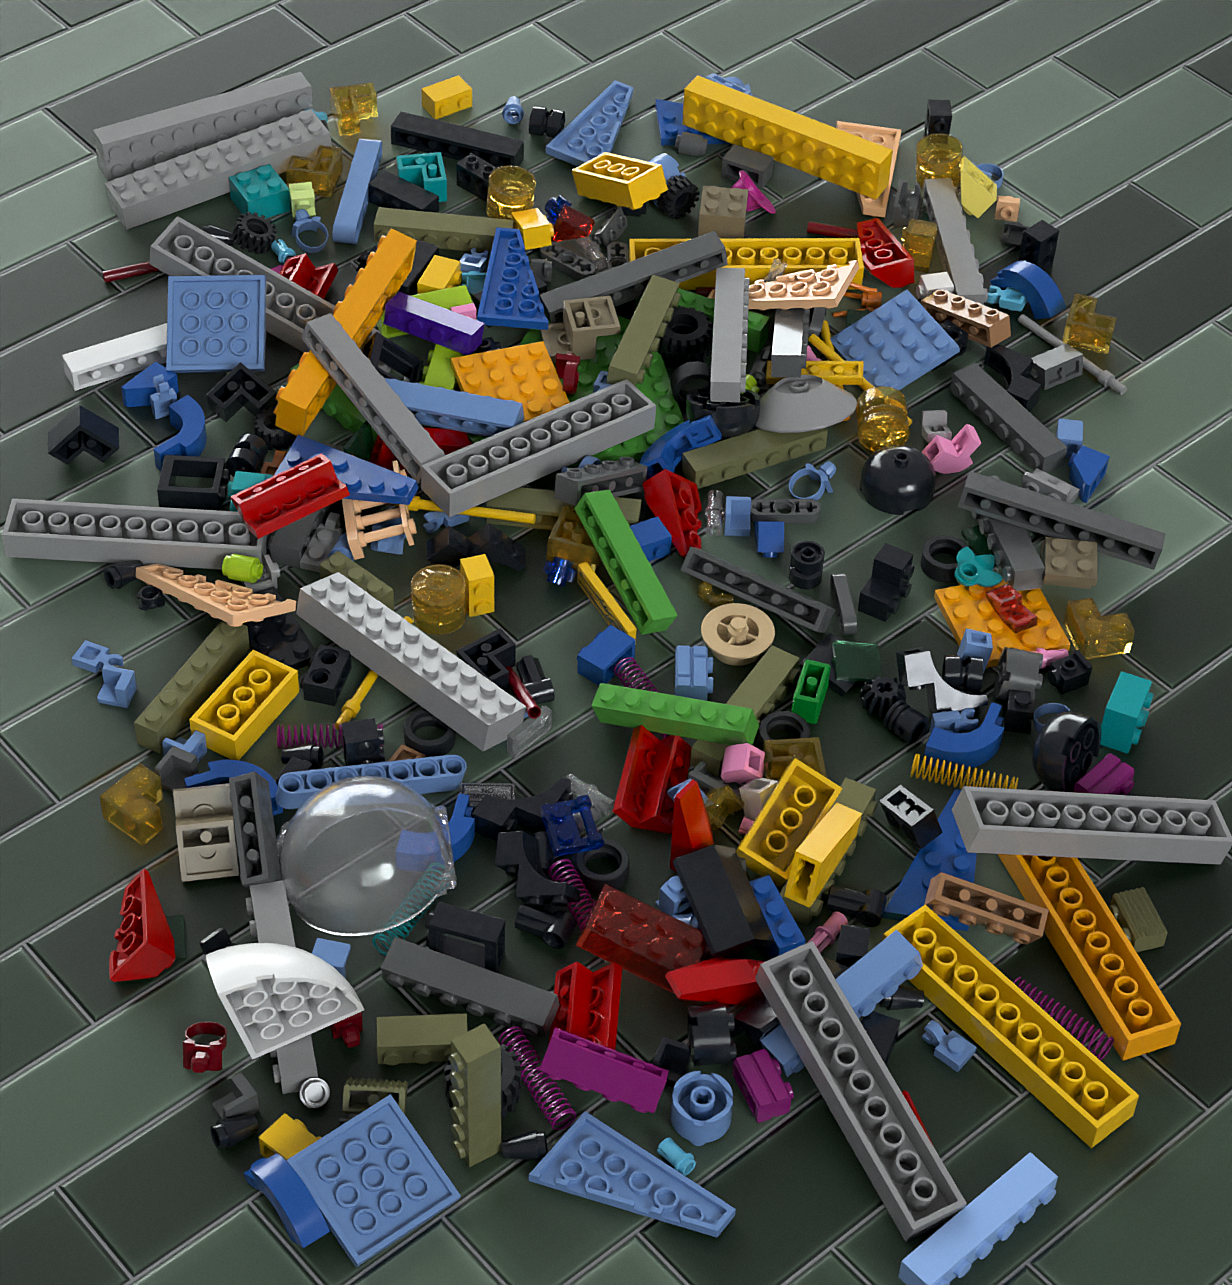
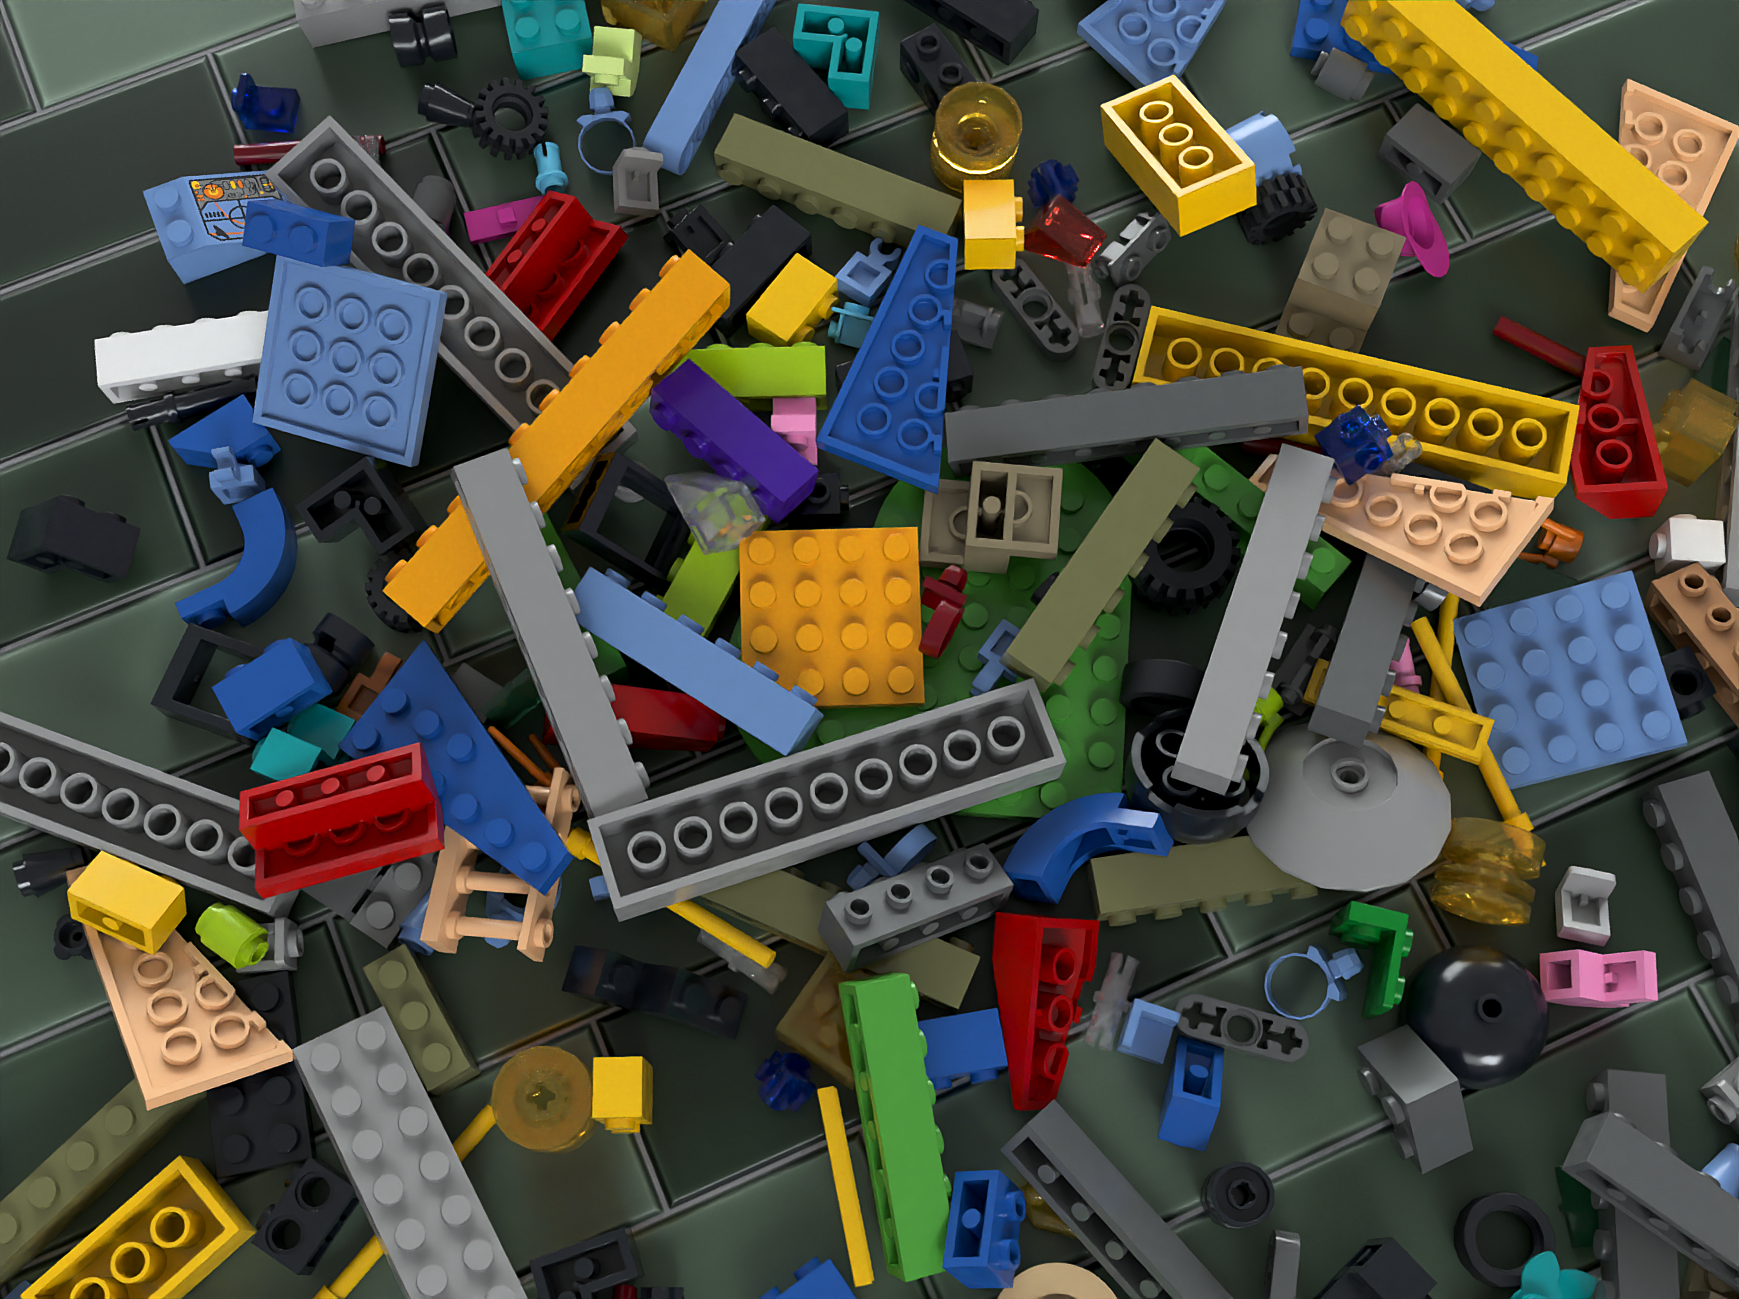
camera: 20 degrees right, 25 degrees up
none -> yellow brick [67,850,187,955]
none -> black pin [126,373,258,431]
none -> medium blue slope [143,170,287,284]
none -> blue brick [212,637,333,741]
none -> clear blue bracket [231,73,301,133]
none -> blue brick [242,199,355,267]
none -> black wheel [389,5,458,68]
none -> light grey bracket [612,147,664,217]
none -> clear slope [664,470,766,555]
none -> clear pin [696,929,789,995]
none -> blue brick [942,1170,1026,1289]
none -> clear blue brick [1314,404,1394,486]
none -> green bracket [1328,901,1413,1019]
none -> dark grey brick [1357,1024,1473,1174]

